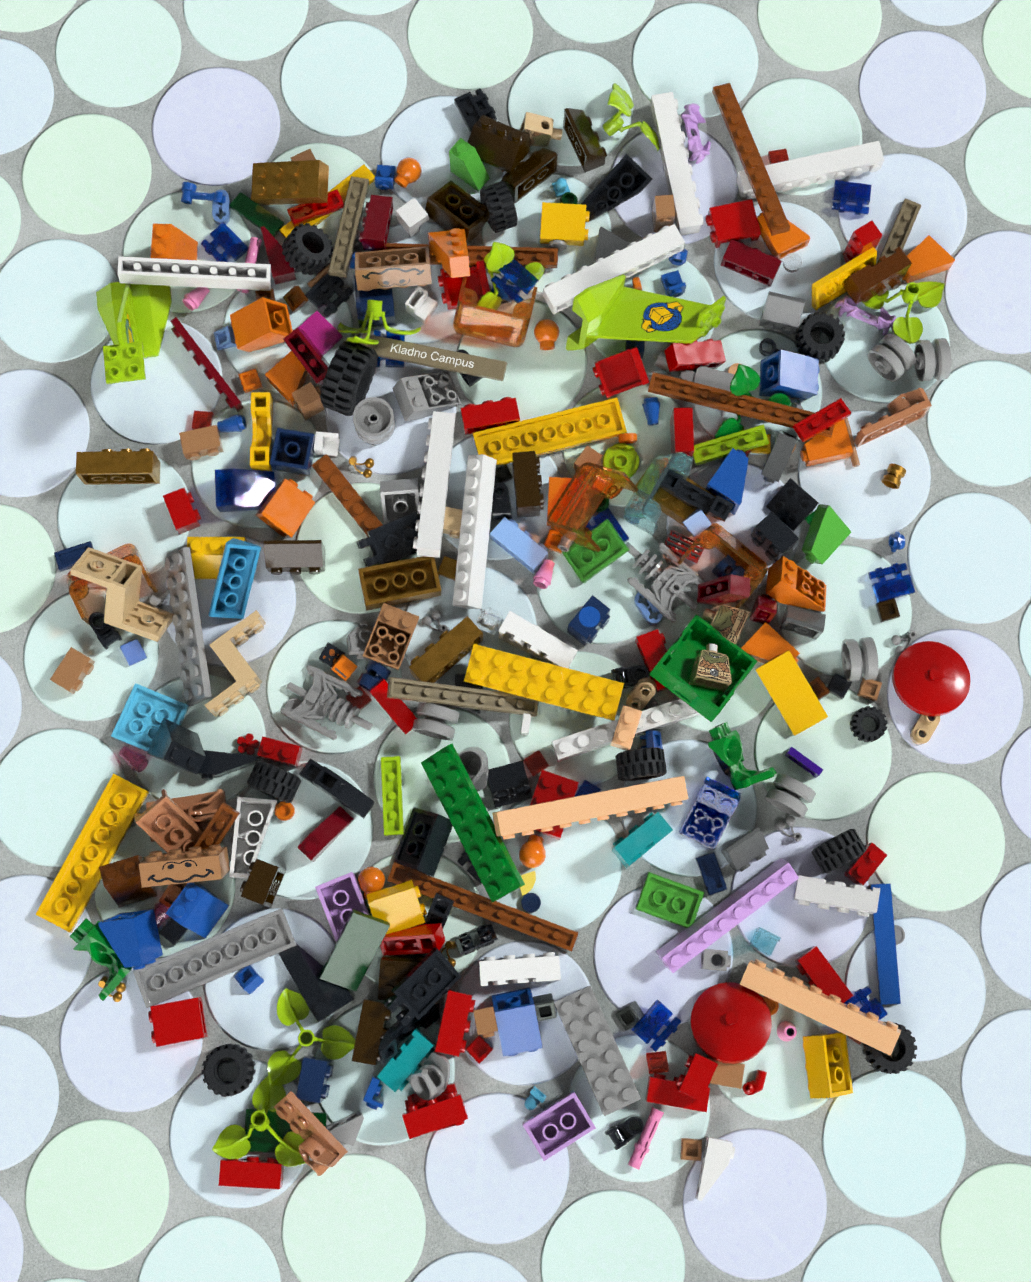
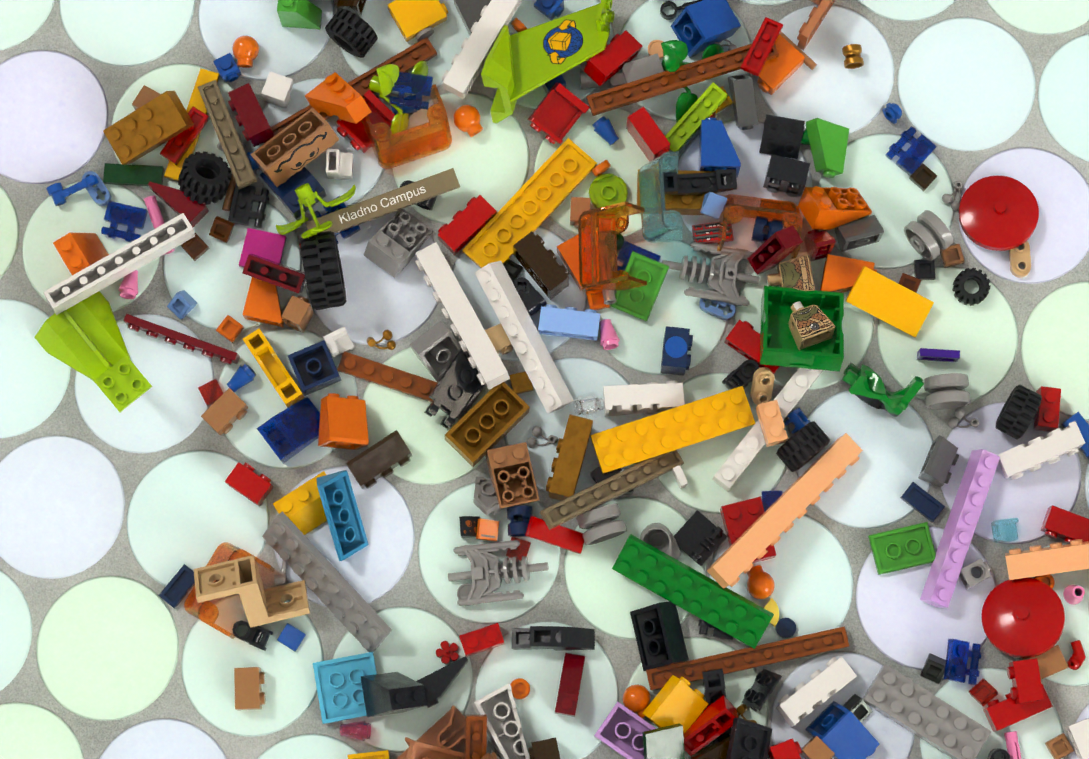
camera: 30 degrees left, 0 degrees up
pearl gold brick [76,448,160,485] -> none
tan bracket [205,610,266,717] -> none
orange slope [230,297,293,352] -> none
black tyre [247,761,301,803] -> none
light grey wheel [353,397,396,445] -> none
lime plate [381,756,404,836] -> none
dark brown slope [425,181,490,244] -> none
clear red tile [523,750,549,777] -> none
teal wedge [612,812,673,869] -> none
clear blue slope [679,776,741,850] -> none

